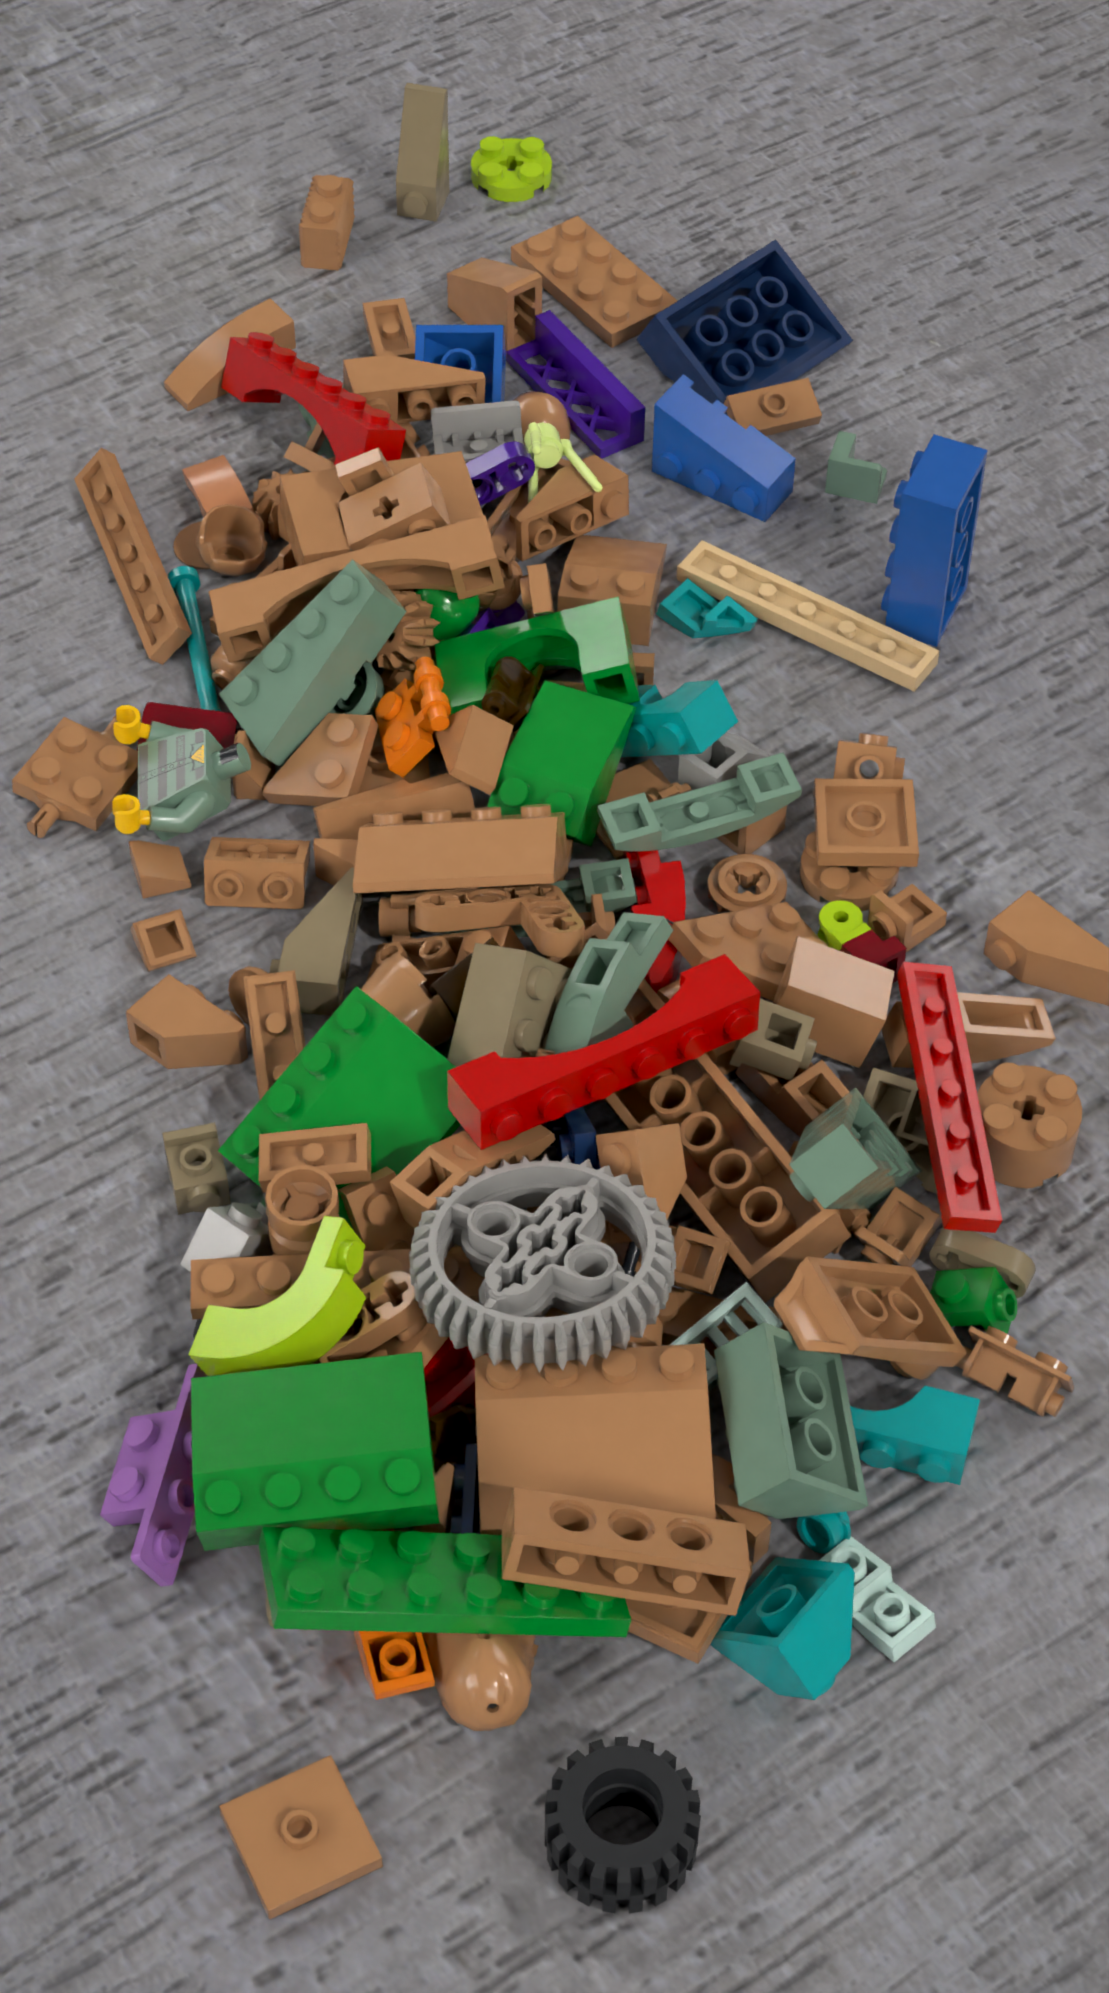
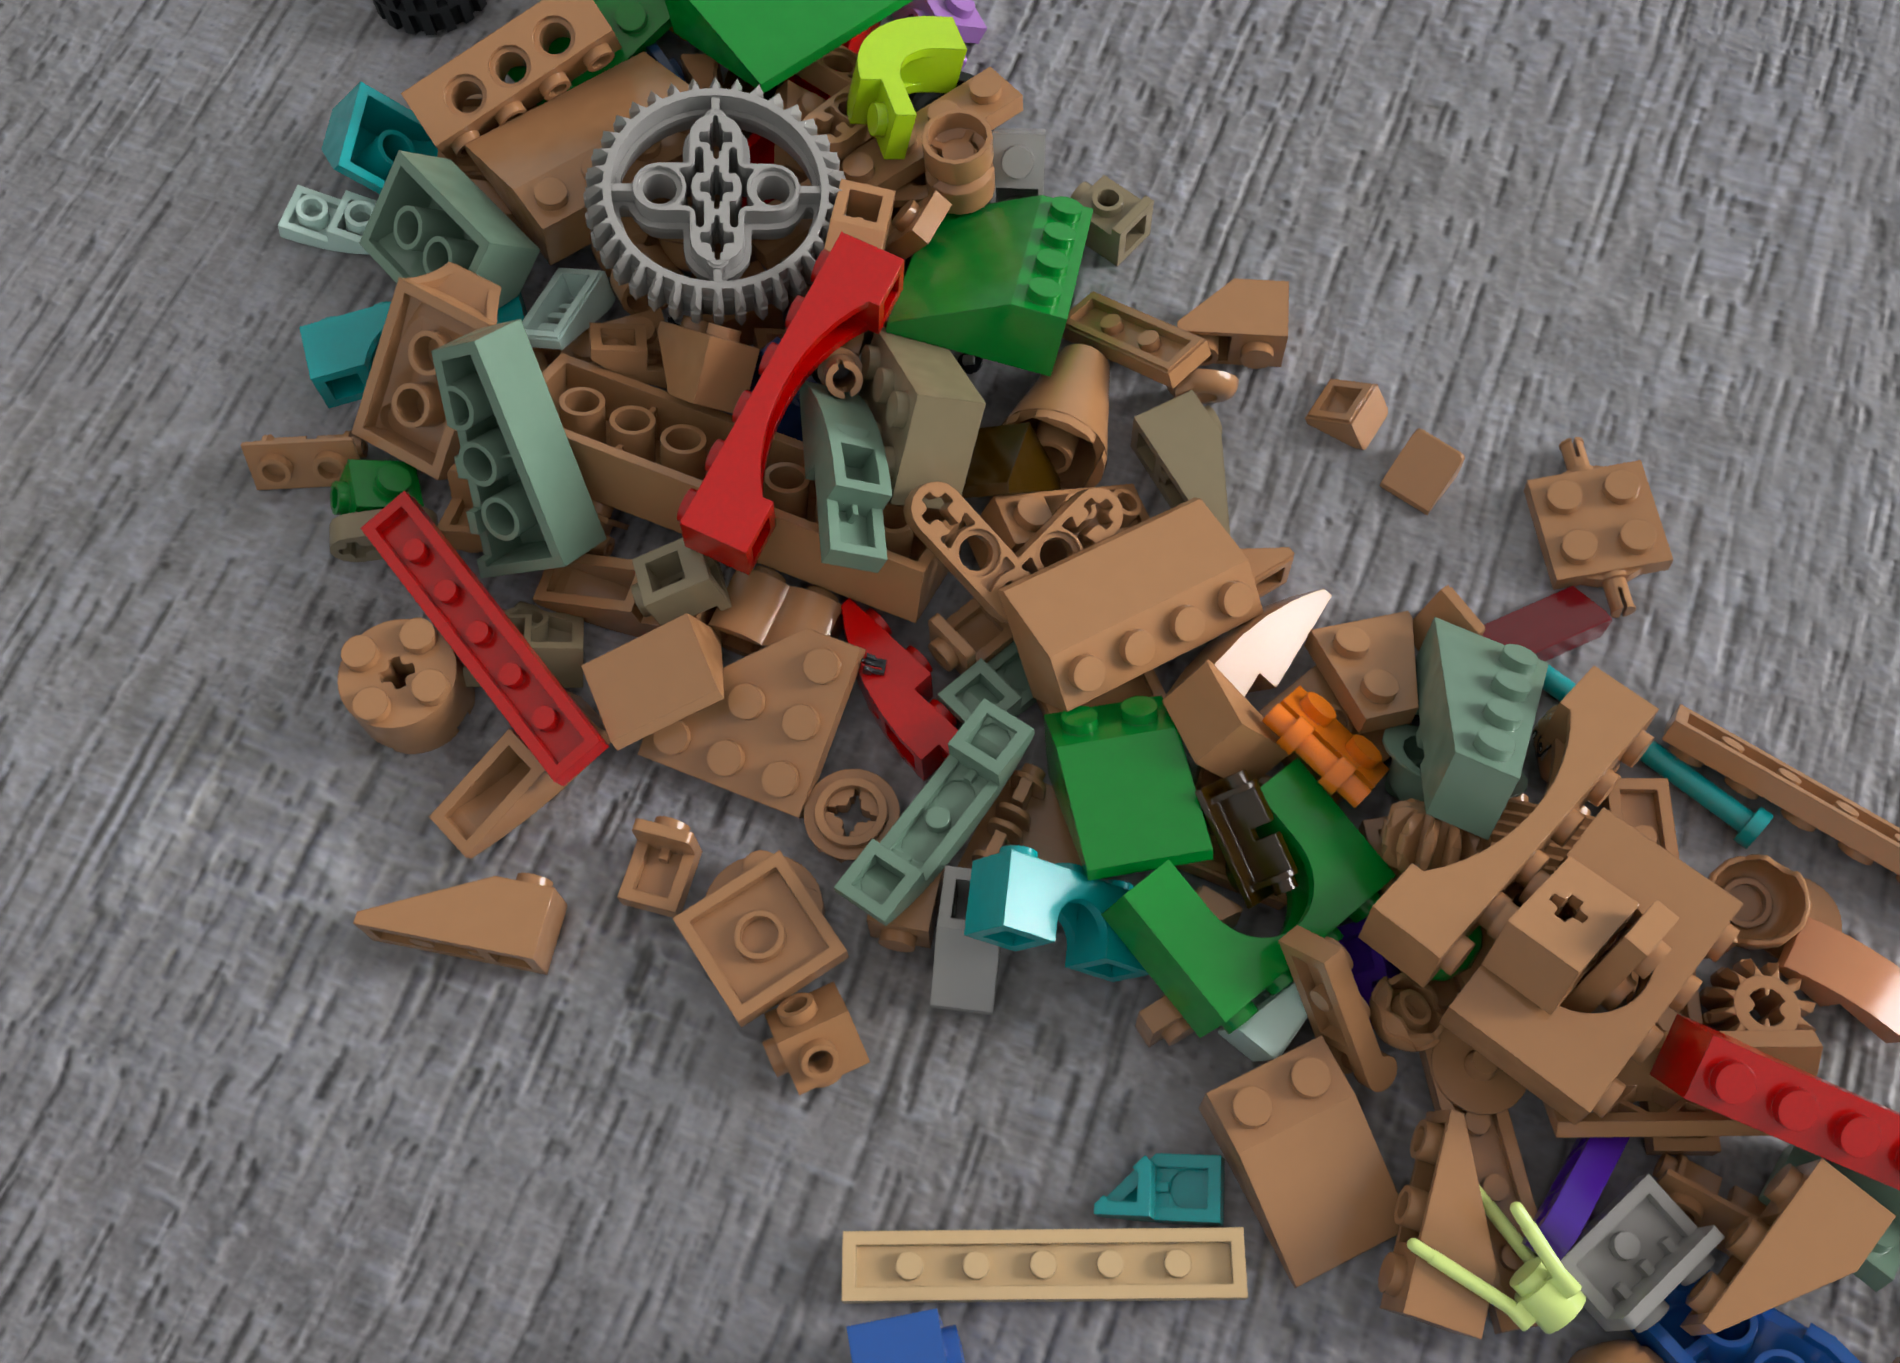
camera: 150 degrees right, 15 degrees up
sand green torso [112,705,251,842] -> none
medium nougat bracket [204,837,310,909] -> none
medium nougat plate [259,1123,371,1192] -> none
leg [817,900,907,984] -> none

